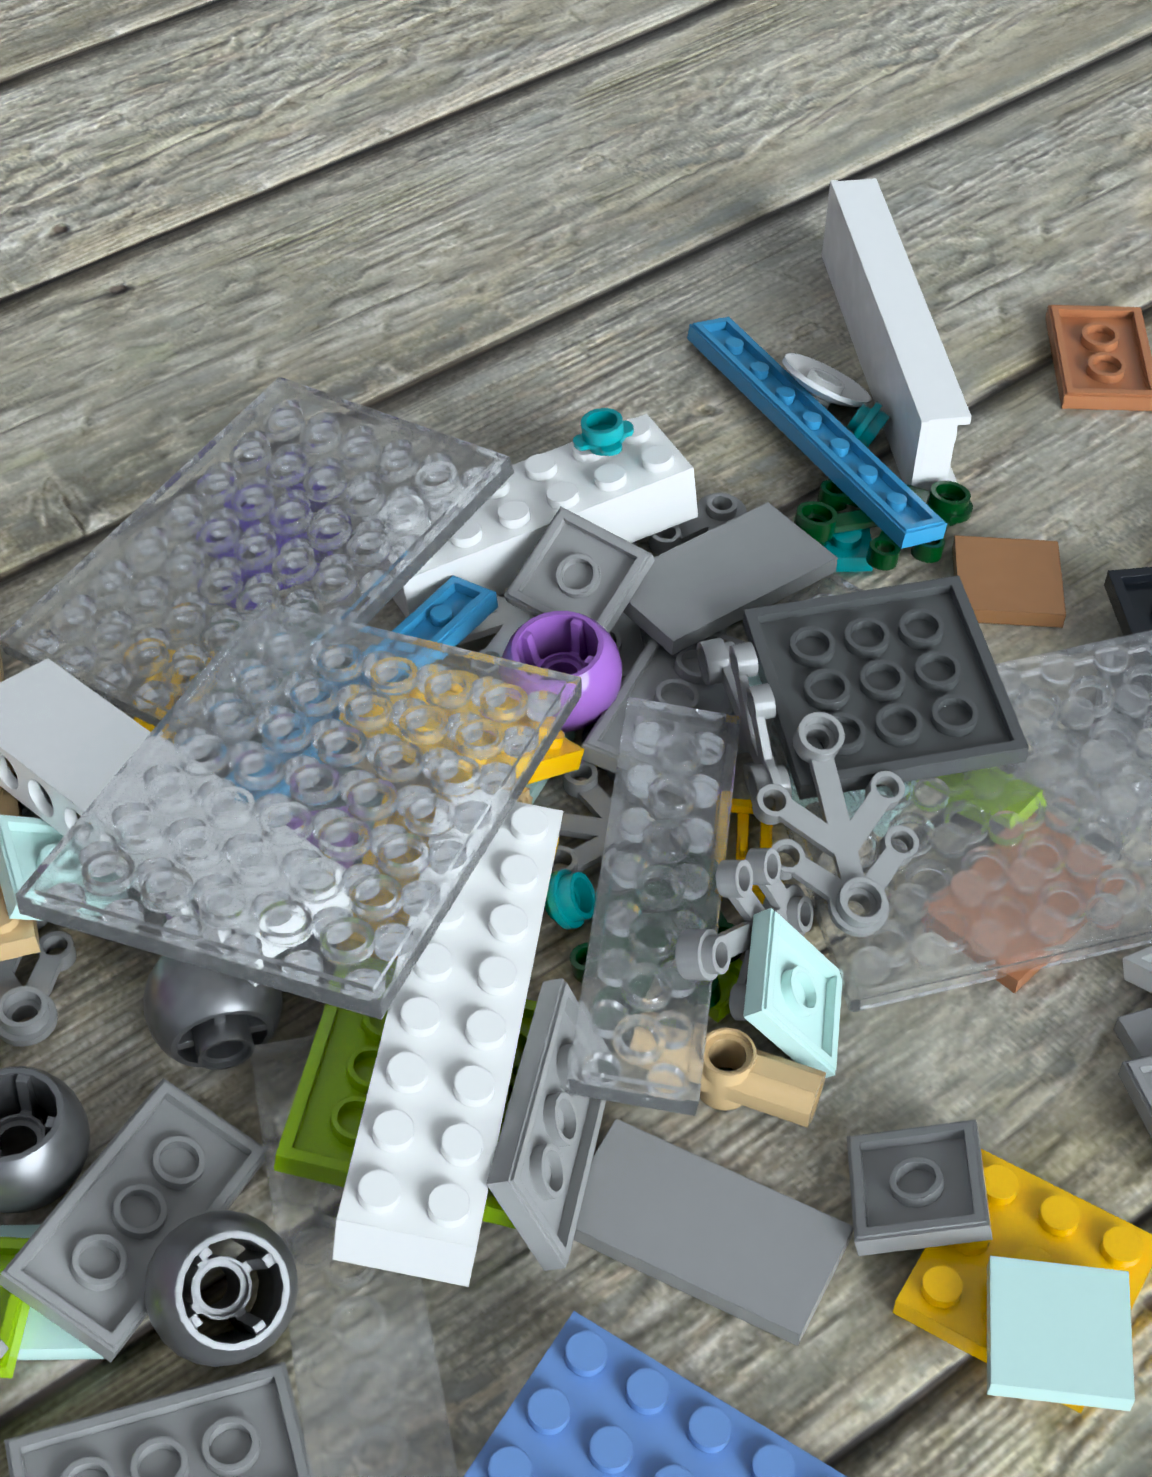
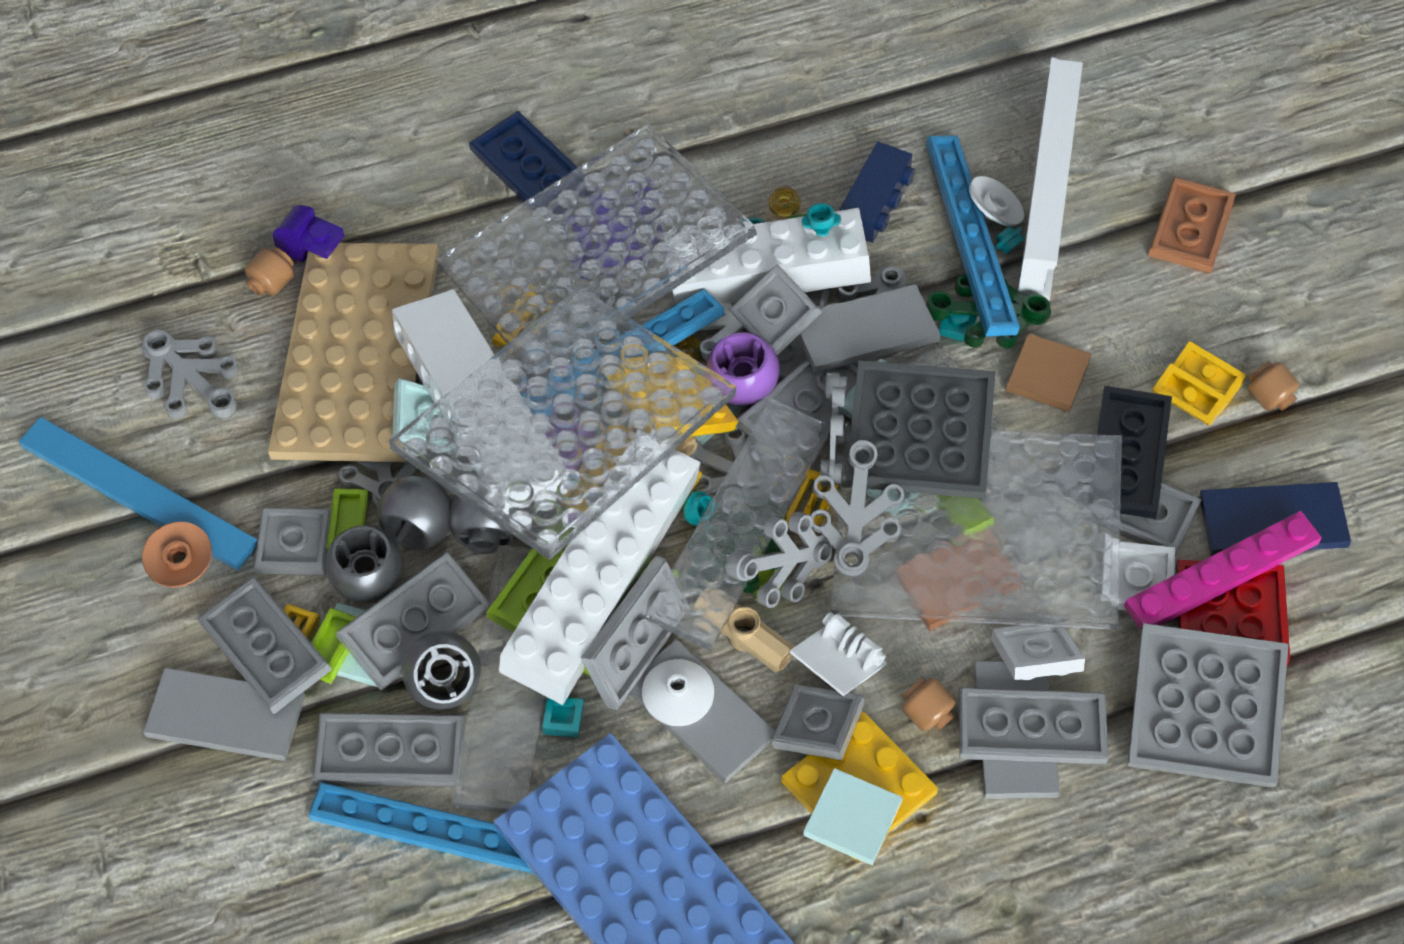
camera: 20 degrees right, 10 degrees up
light aqua tile [743,908,843,1078] -> none
none -> flat silver wheel [377,476,451,550]
none -> dark blue tile [469,111,598,226]
none -> teal plate [542,697,584,738]
none -> white dish [642,659,714,726]
none -> clear yellow plate [769,186,801,217]
none -> white hinge [789,612,887,696]
none -> dark blue brick [839,141,915,243]
none -> medium nougat head [901,677,956,731]

